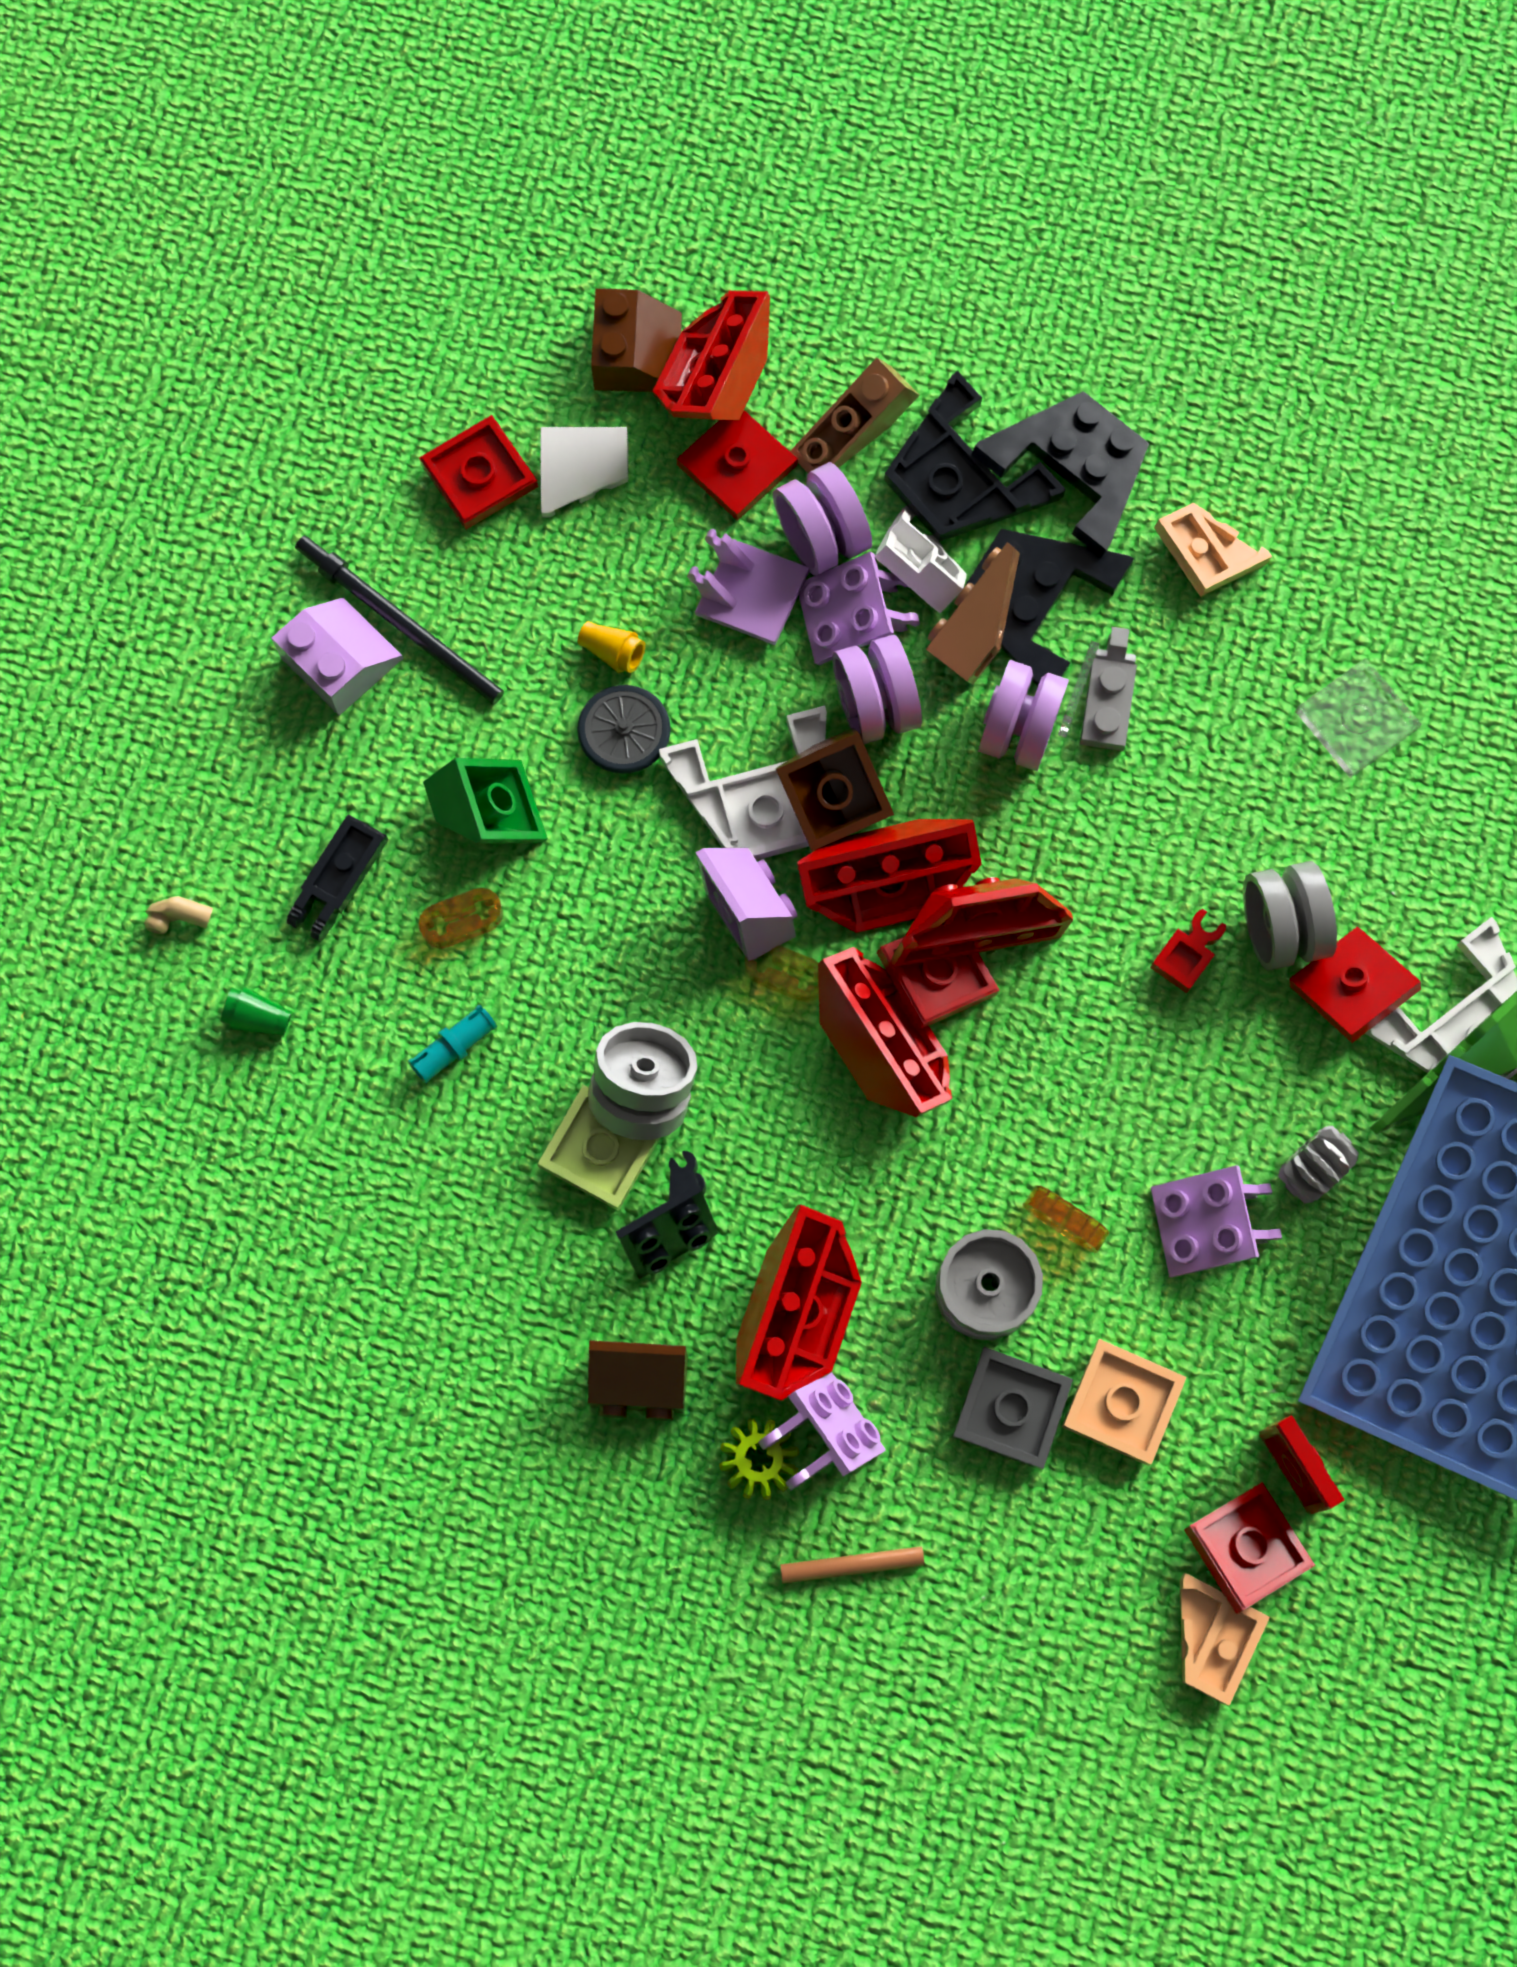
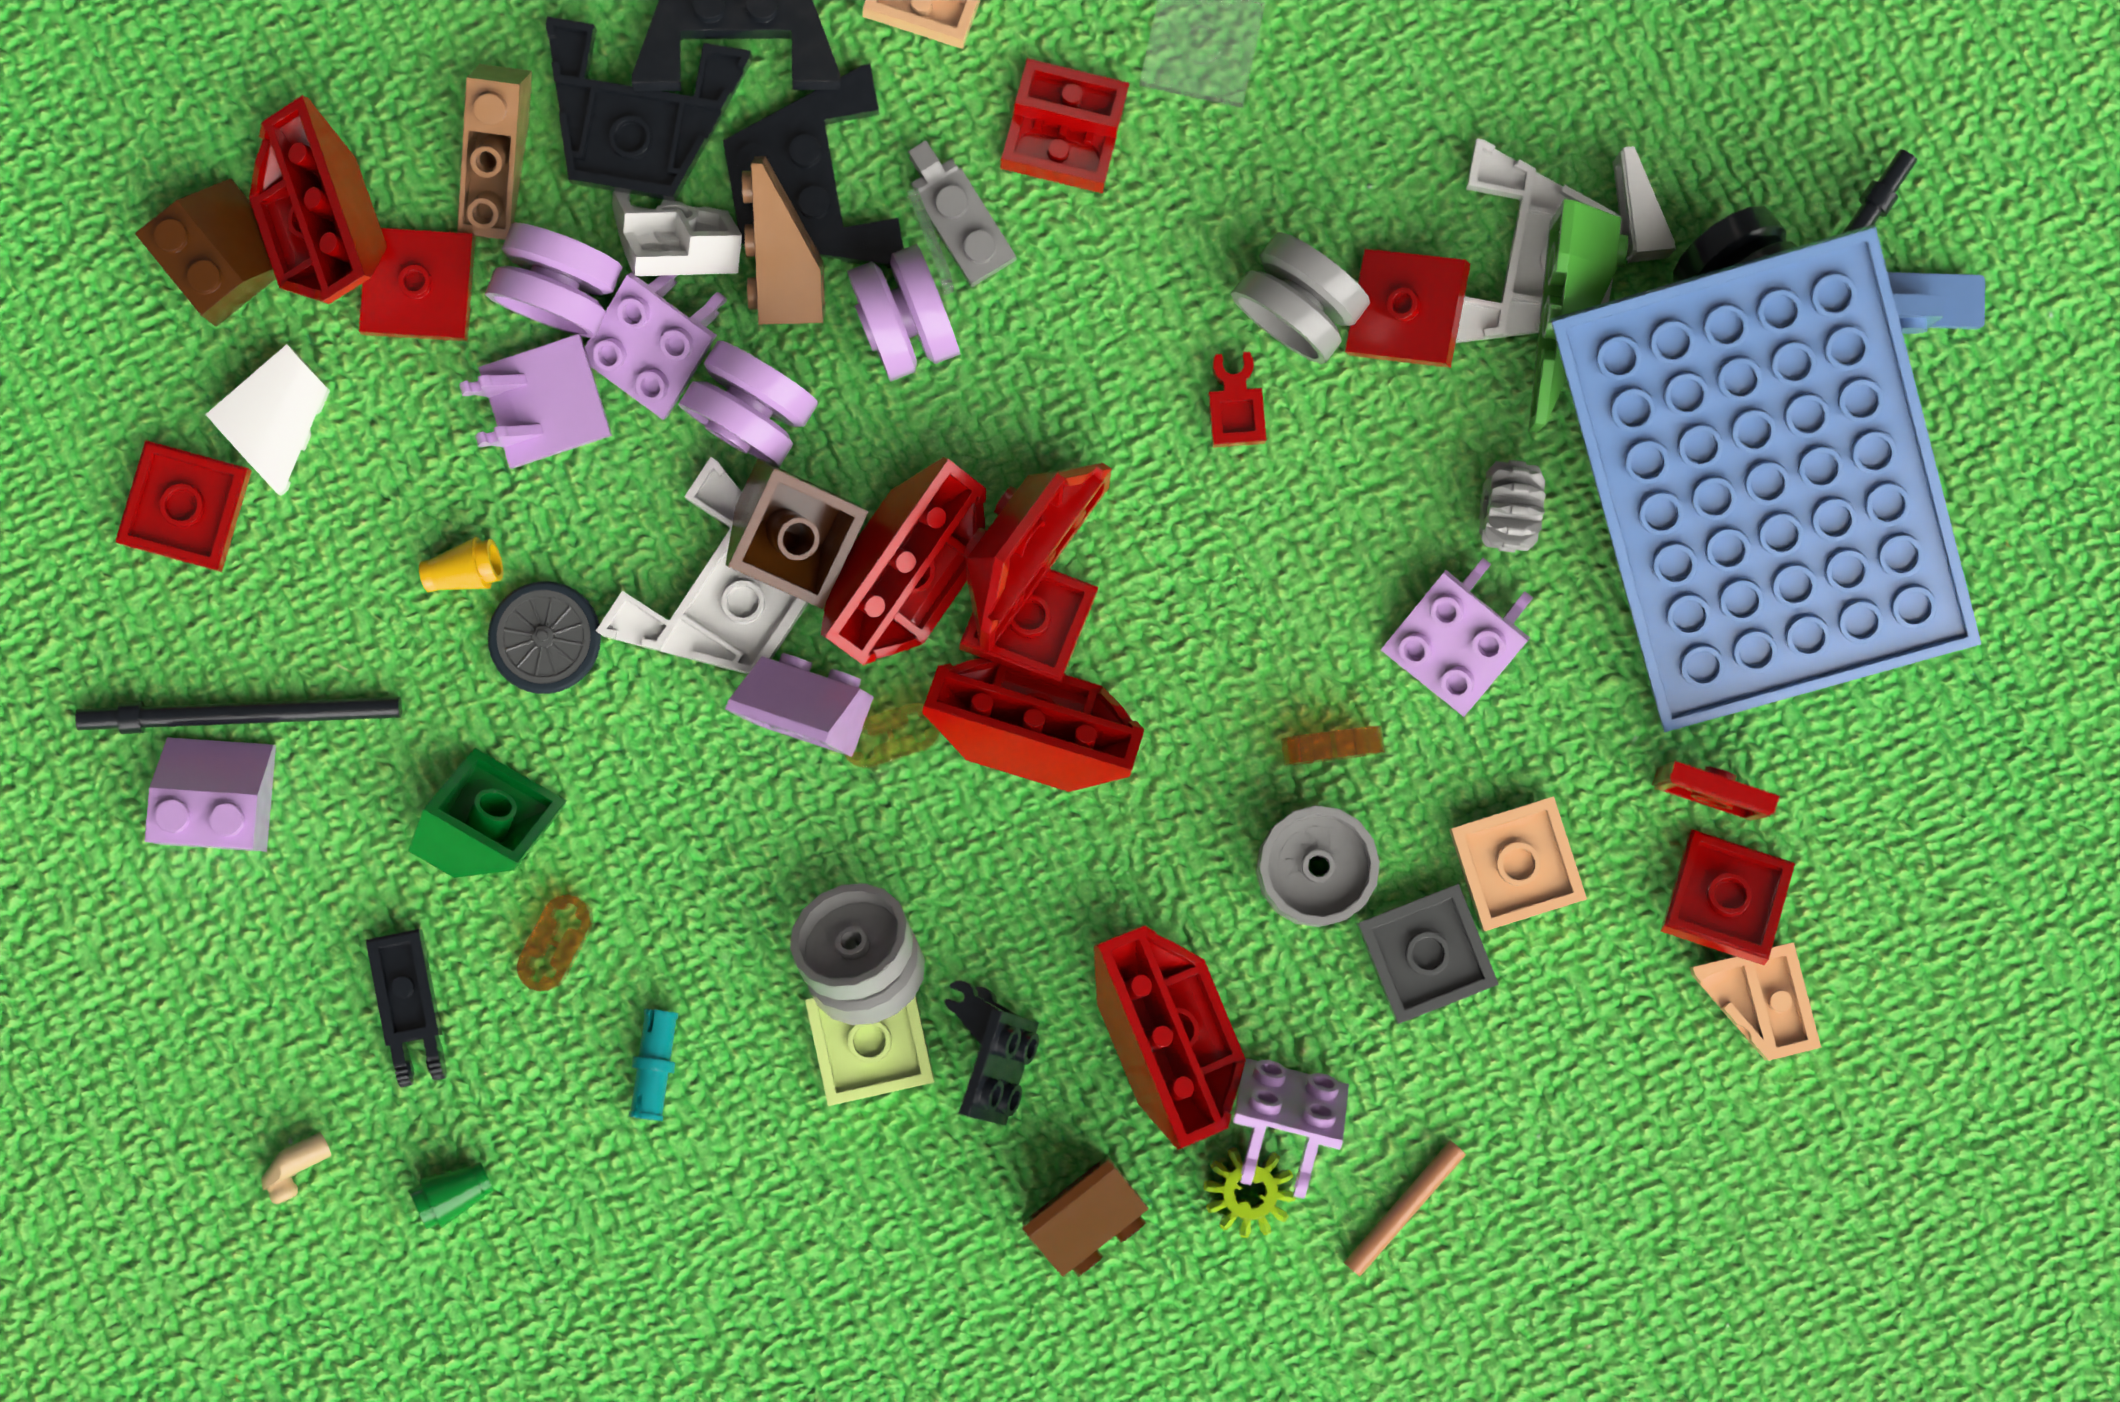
camera: 40 degrees left, 10 degrees up
none -> red slope [1000,58,1130,194]

